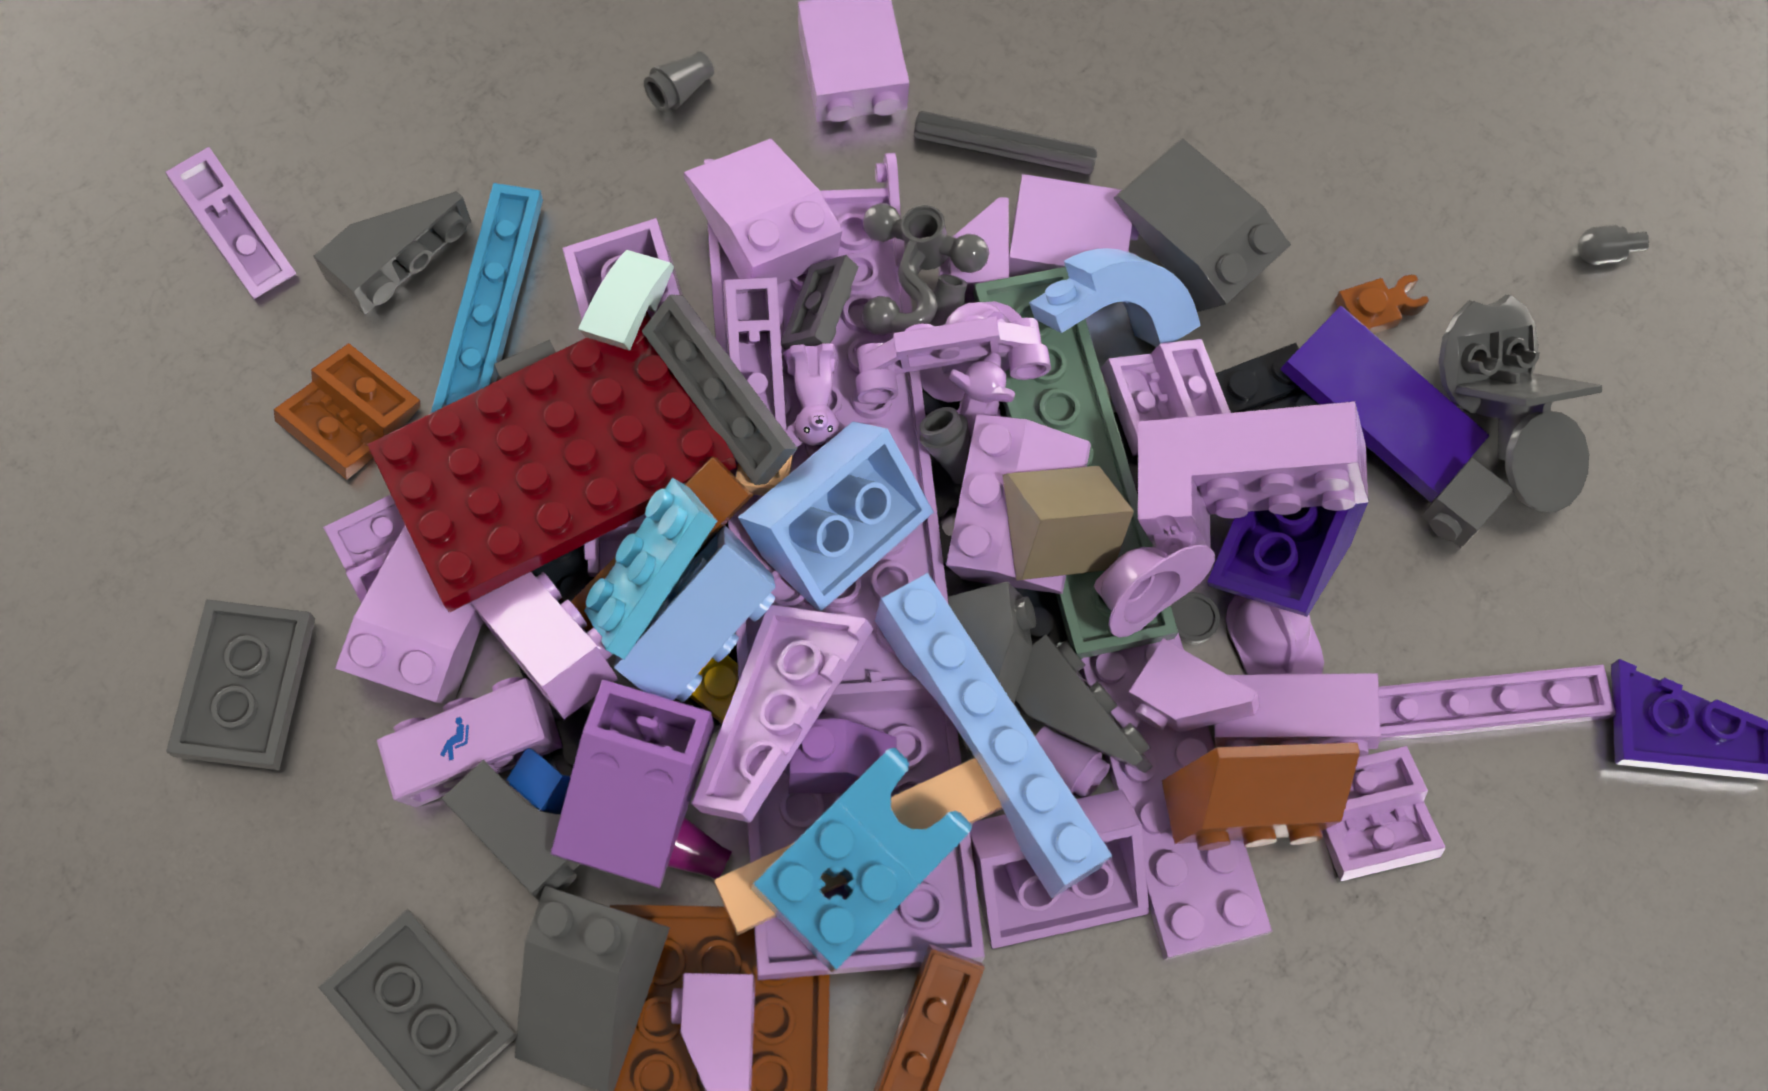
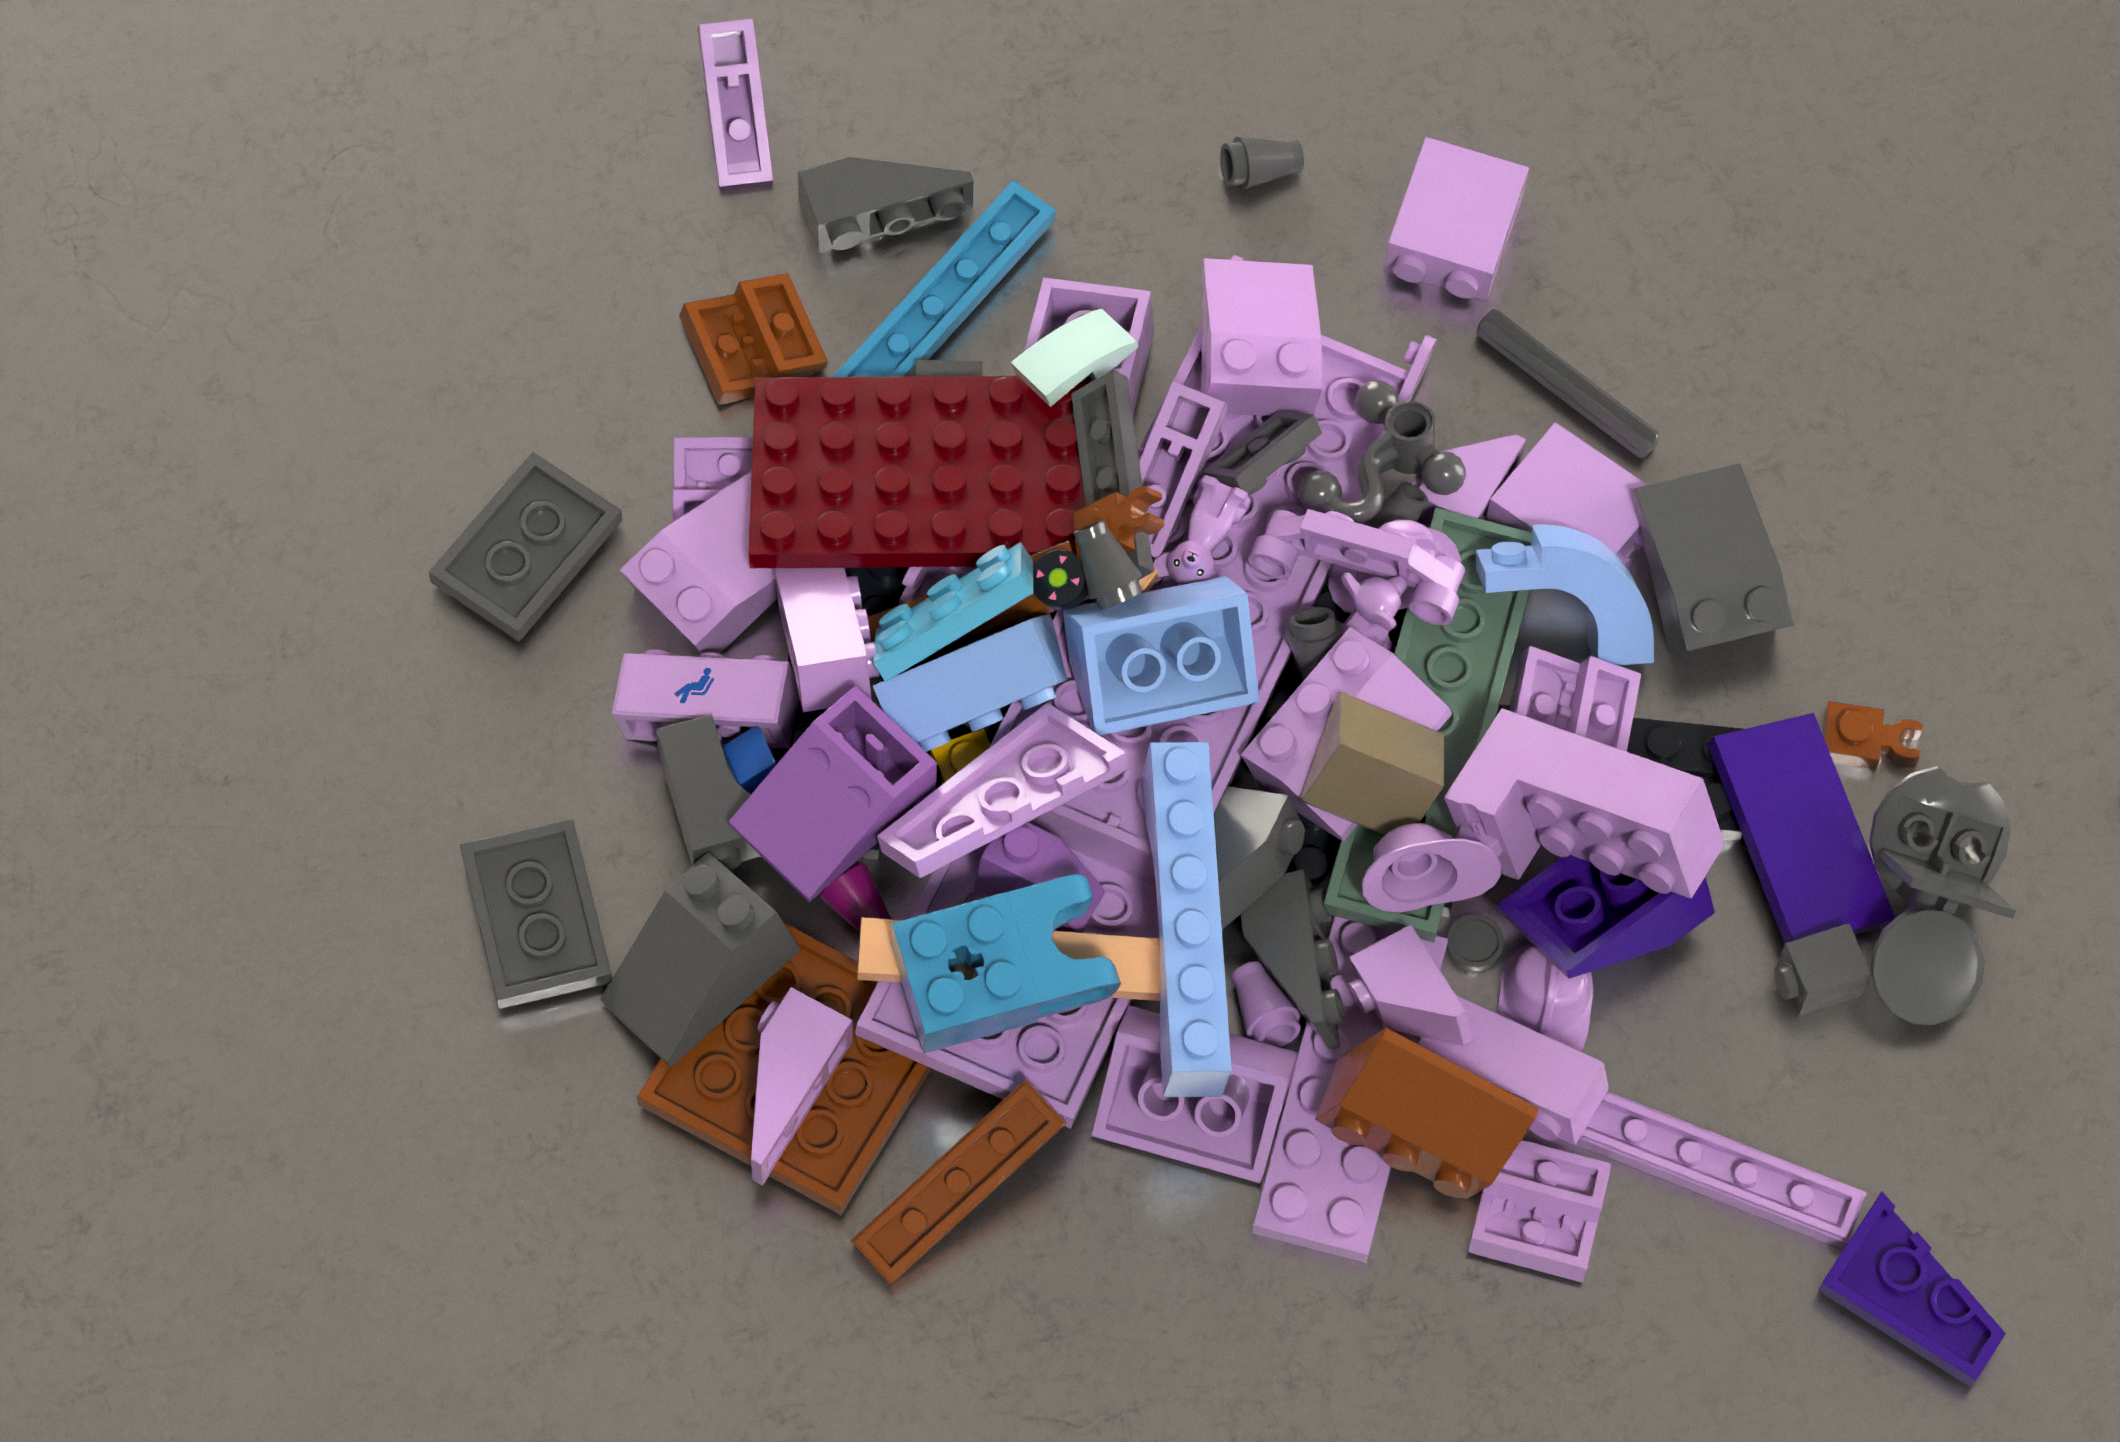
camera: 30 degrees right, 5 degrees down
none -> black tile [1033,550,1088,611]
none -> dark orange plate [1073,486,1164,559]
none -> dark grey cone [1073,519,1143,610]

